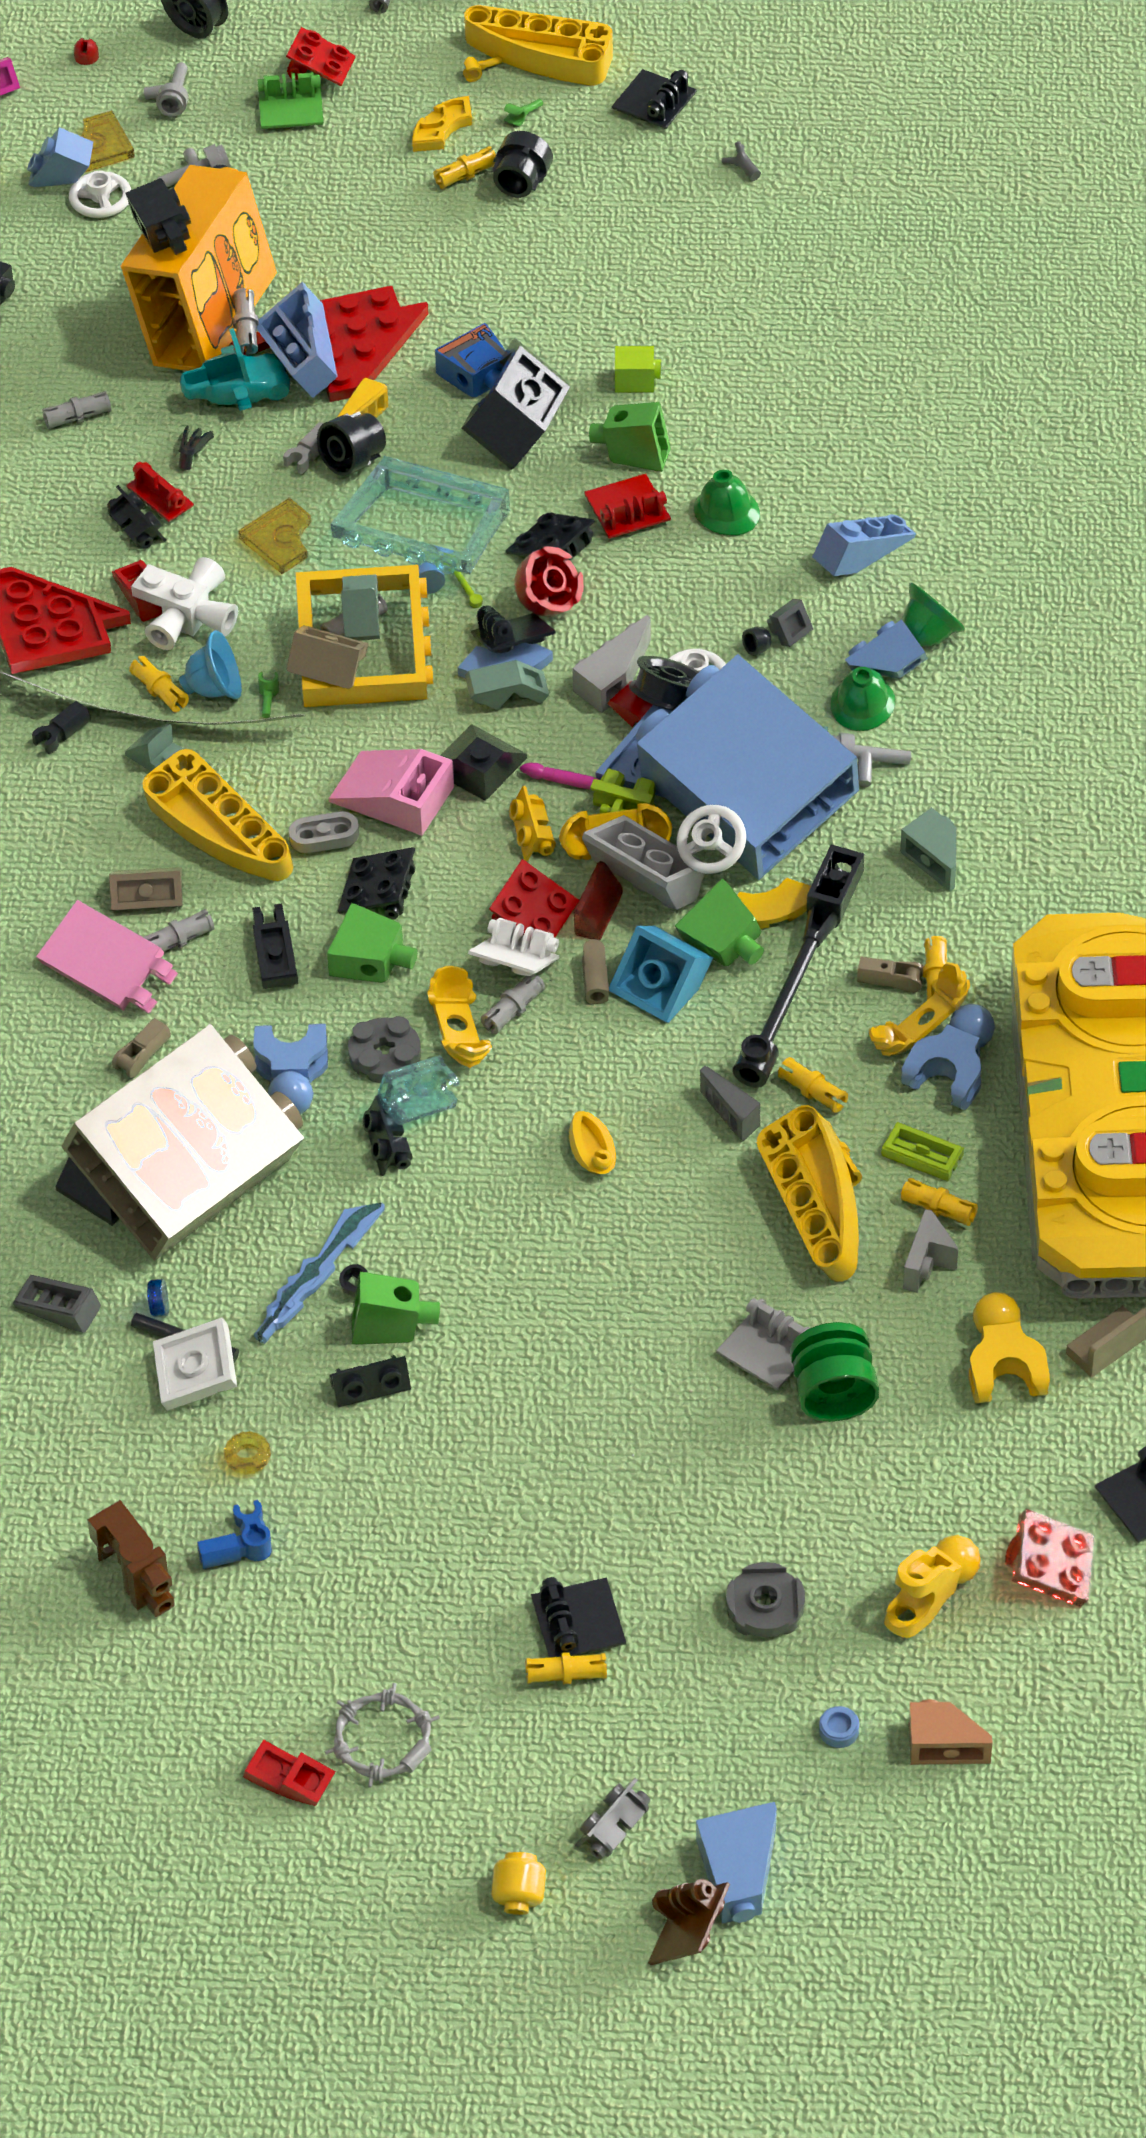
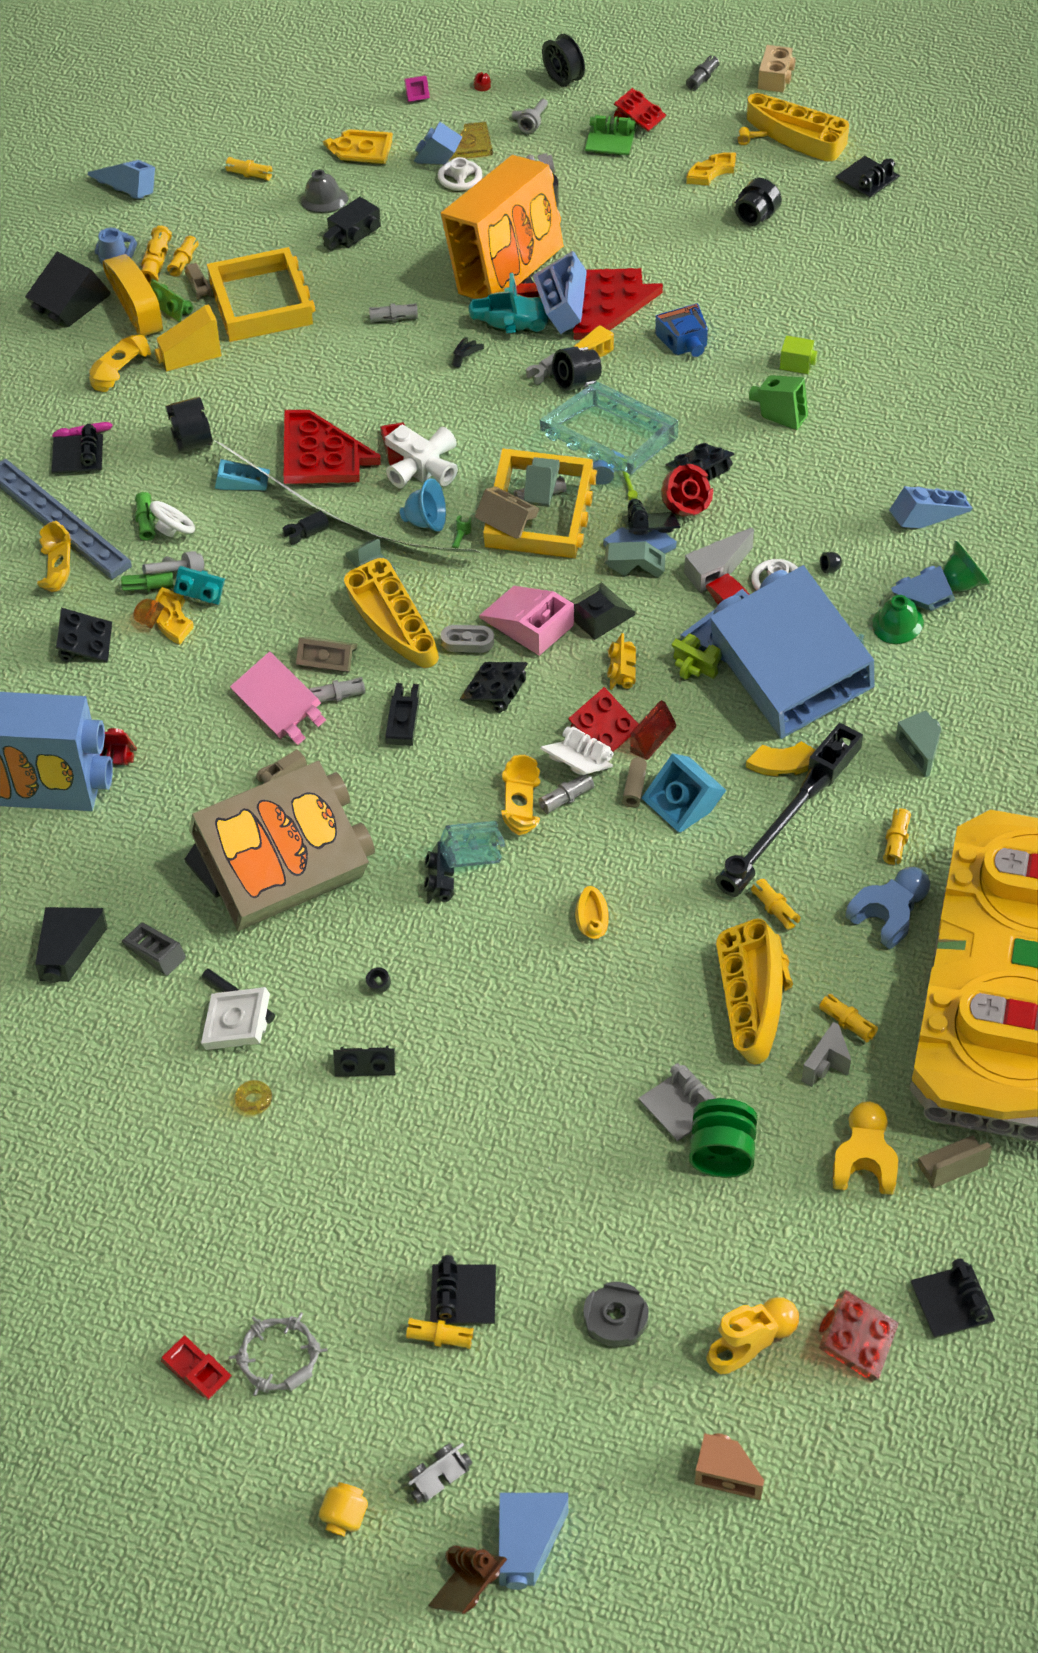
camera: 15 degrees right, 0 degrees up
reddish brown hips [87,1500,175,1617] -> none
black hinge [107,485,166,549] -> none
black hinge [125,178,191,255] -> none
red hinge [126,462,194,522] -> none
yellow pin [129,656,189,712] -> none
clear blue tile [147,1279,169,1317] -> none
blue bar [197,1500,272,1569] -> none
light grey pin [232,288,259,355] -> none
clear yellow tile [238,497,312,574] -> none
medium blue piece [253,1024,328,1115] -> none
medium blue sword [254,1203,385,1343] -> none
bright green torso [327,903,418,983] -> none
dark grey plate [348,1016,421,1083] -> none
bright green torso [351,1272,440,1345] -> none
yellow pin [433,146,496,189] -> none
black slope [461,338,570,470] -> none
bright green hand [504,99,543,126] -> none
dark pink piece [520,762,599,790] -> none
yellow piece [559,803,673,860] -> none
light grey slope [582,815,705,910] -> none
red hinge [584,473,671,539] -> none
black wheel [629,656,699,711] -> none
bright green torso [675,878,764,966] -> none
white piece [677,805,746,874] -> none
green hat [694,469,760,536] -> none
dark grey slope [700,1066,760,1141] -> none
dark grey bar [722,141,761,181] -> none
dark grey tile [767,599,814,647] -> none
medium blue tile [819,1706,859,1748] -> none
light grey piece [832,733,911,787] -> none
dark tan bar [857,956,923,993] -> none
yellow piece [868,962,970,1056] -> none
lime tile [881,1122,964,1182] -> none

